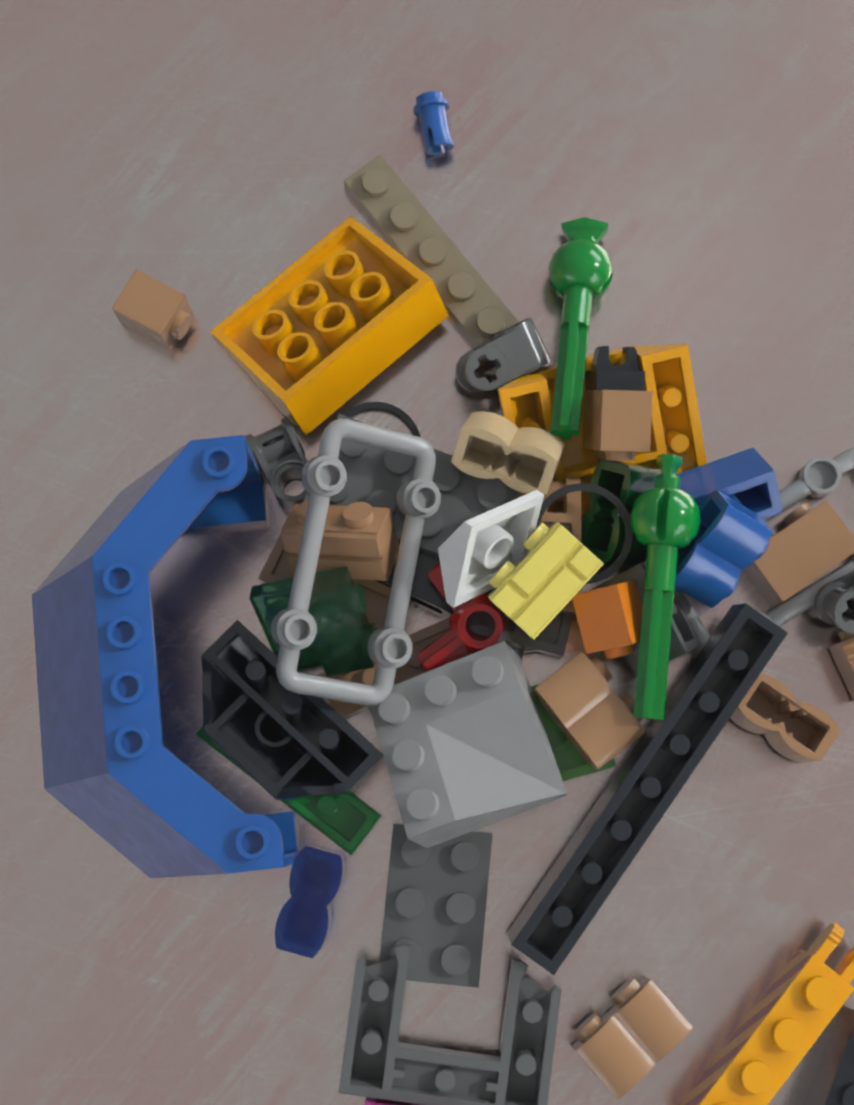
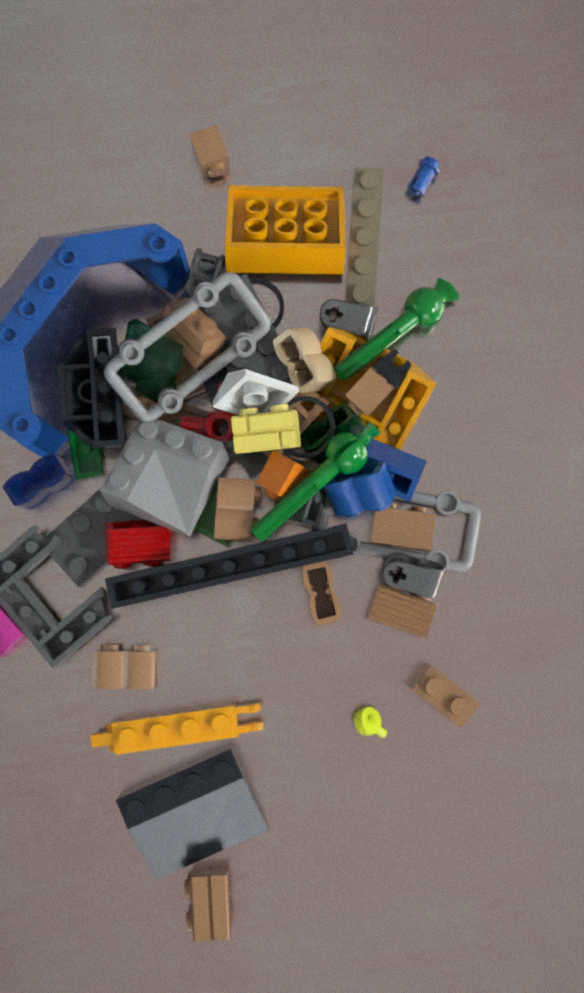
camera: 40 degrees right, 5 degrees up
none -> red brick [104,519,170,569]

